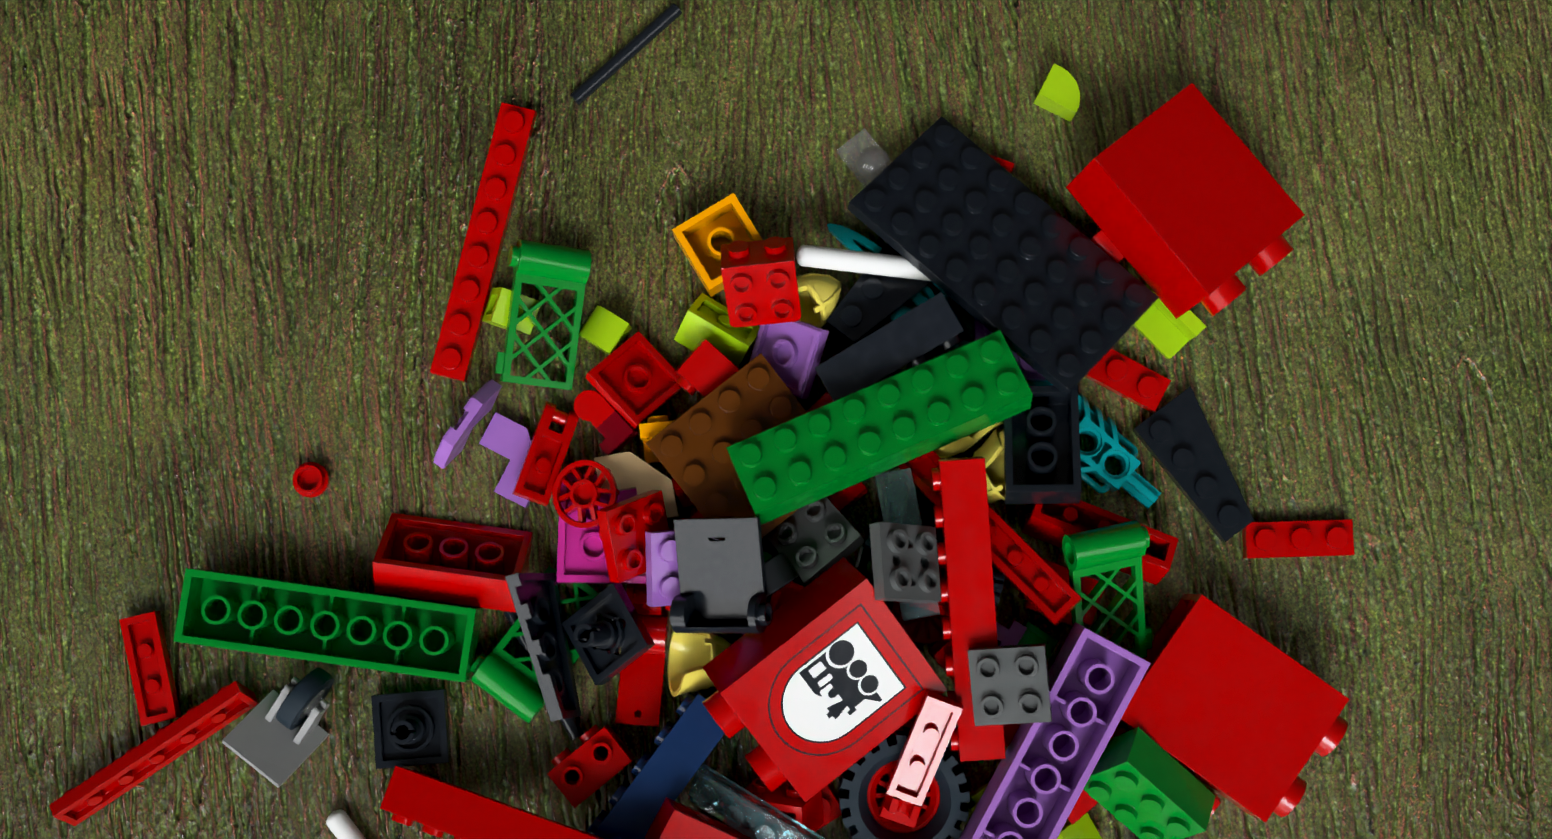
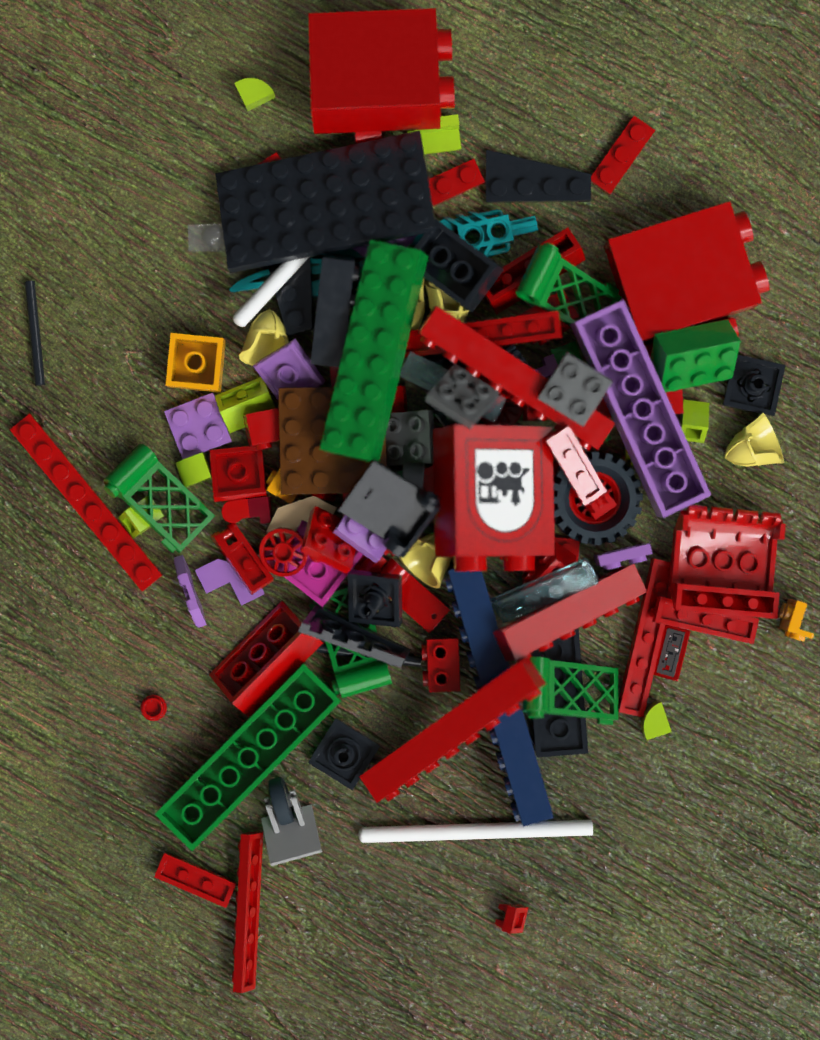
camera: 50 degrees left, 5 degrees up
red bracket [721,236,801,328] -> none
none -> medium lavender plate [164,393,232,459]

